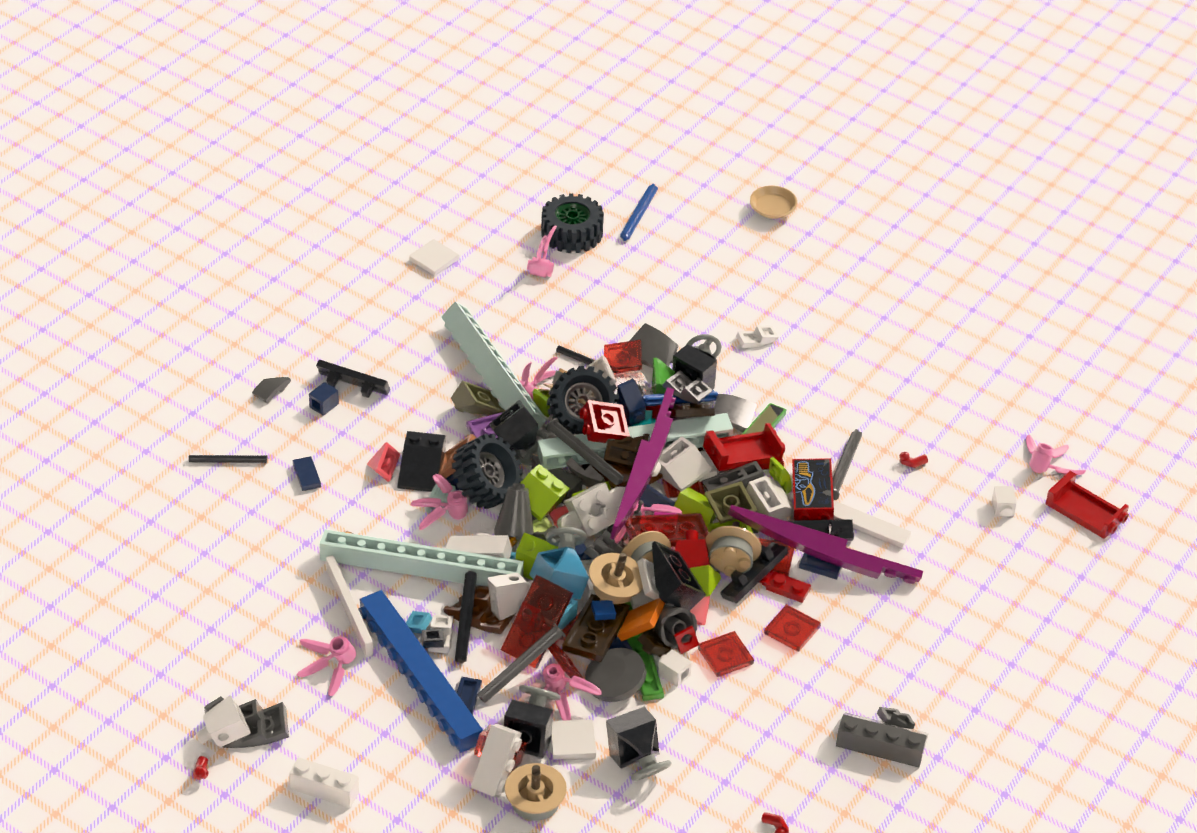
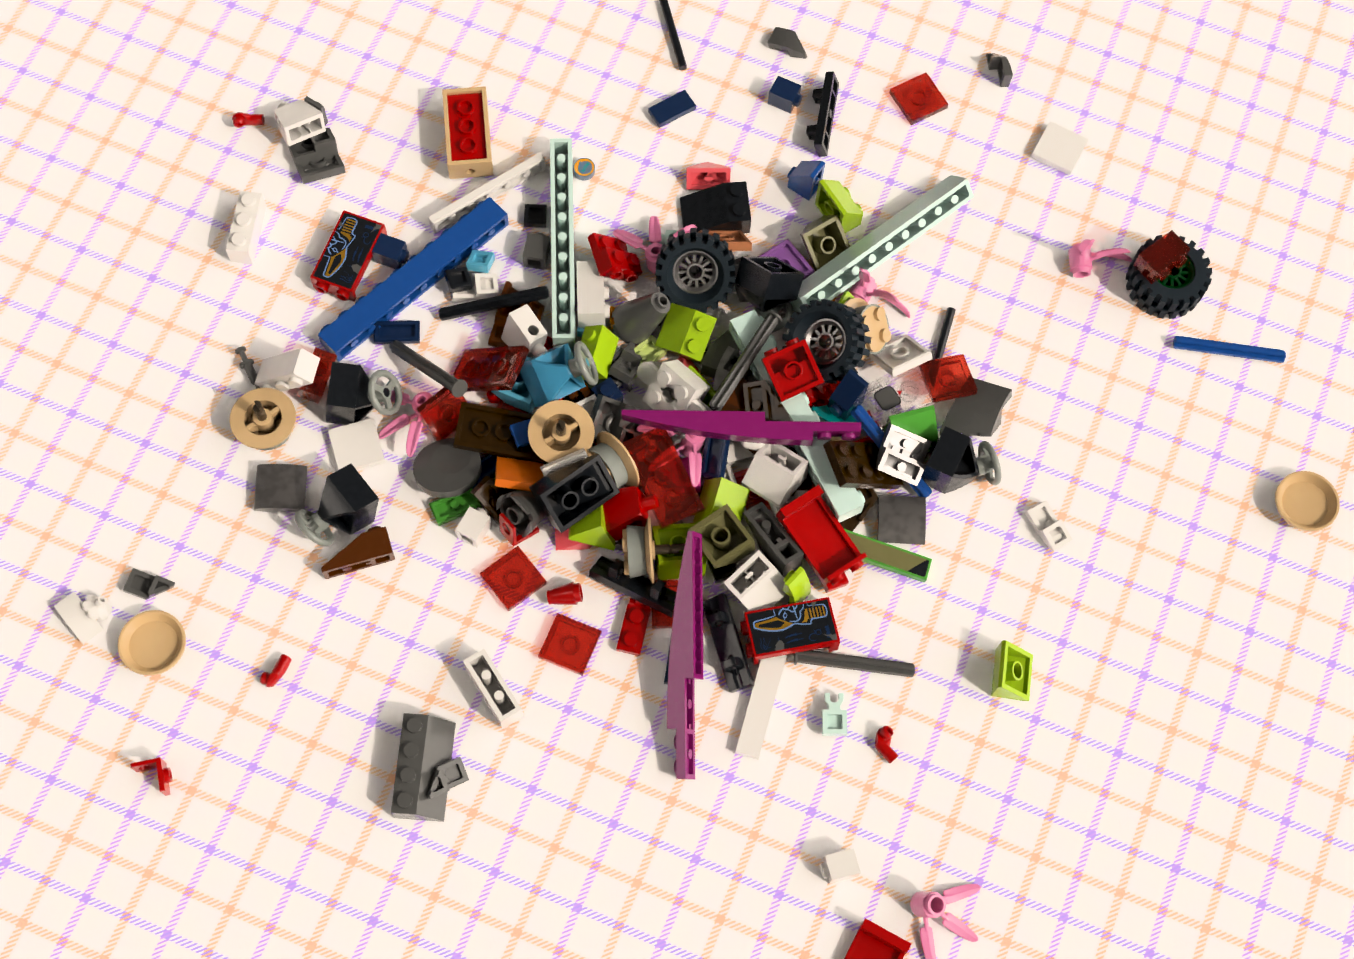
camera: 75 degrees right, 25 degrees up
bright pink plant [296,636,356,696] -> none
none -> dark grey piece [235,346,260,389]
none -> flat silver slope [253,464,307,513]
none -> panel [310,210,387,302]
none -> reddish brown slope [321,526,396,579]
none -> dark blue brick [372,233,409,269]
none -> brick [442,86,494,179]
none -> white brick [463,648,524,729]
none -> dark grey brick [522,232,551,270]
none -> black tile [524,204,547,228]
none -> red cone [547,581,583,605]
none -> red plate [587,233,643,282]
none -> blue slope [787,161,826,201]
none -> lime slope [815,179,863,233]
none -> light aqua plate [821,693,848,736]
none -> clear red tile [889,72,949,125]
none -> dark grey slope [986,53,1013,87]
none -> lime slope [991,640,1033,701]
none -> clear red brick [1133,230,1191,284]

